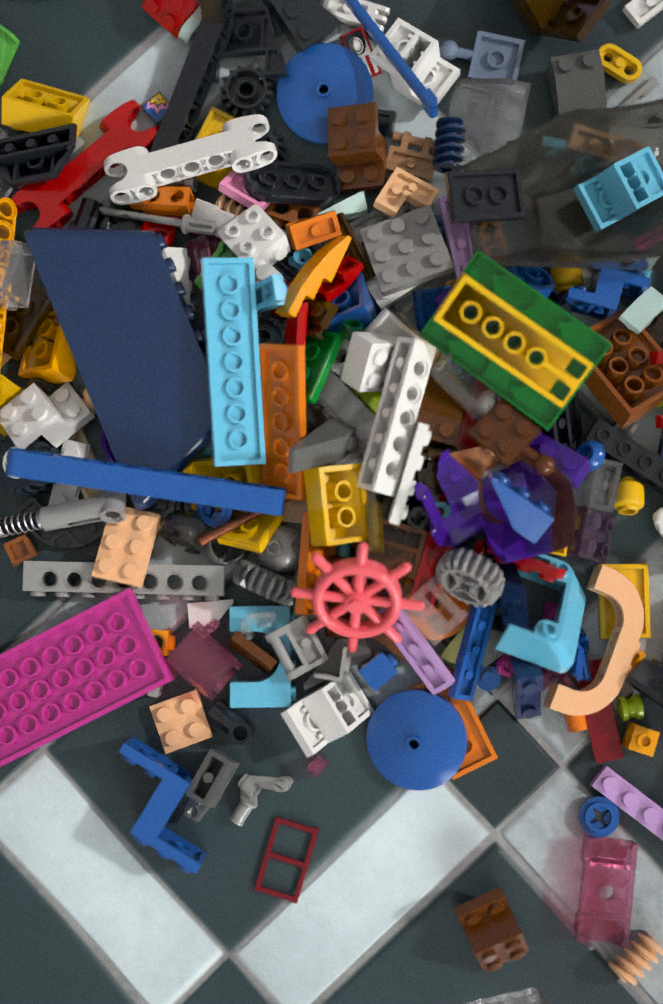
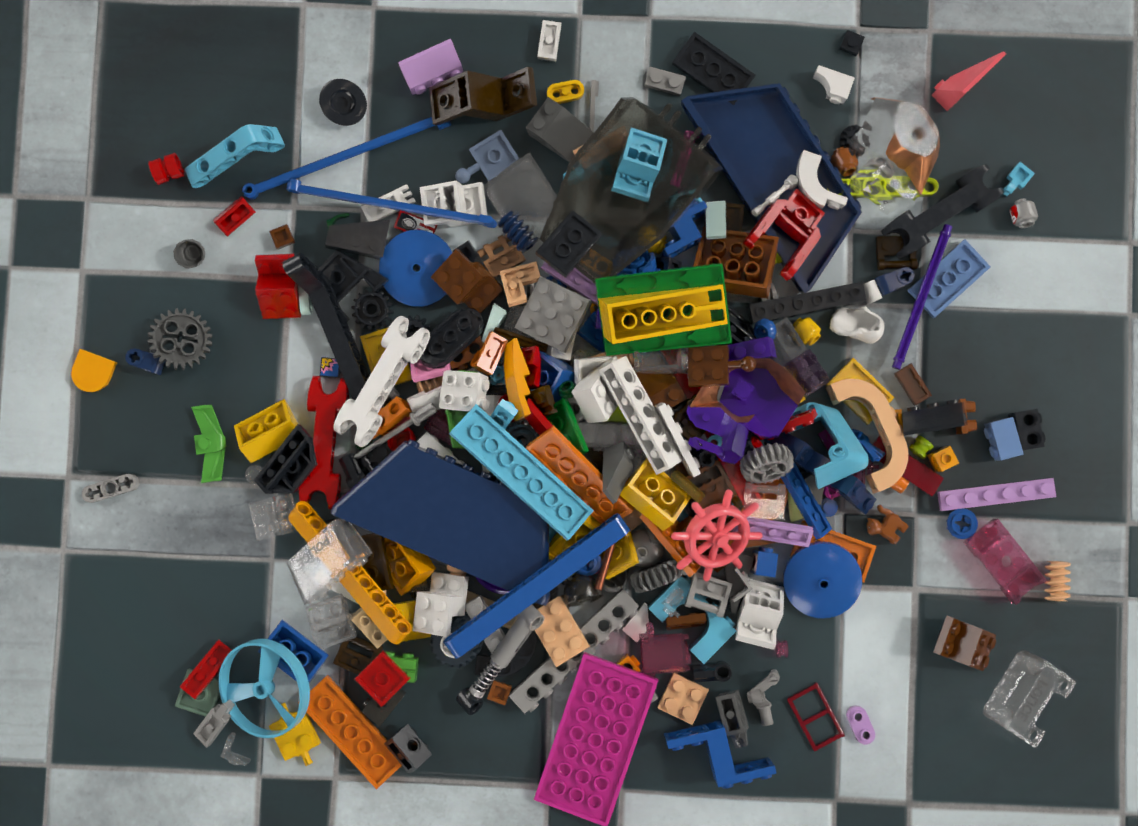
camera: 45 degrees left, 0 degrees up
blue slope [486,469,554,544] -> none
none -> lavender plate [846,705,875,745]
none -> dark orange animal [866,505,908,544]

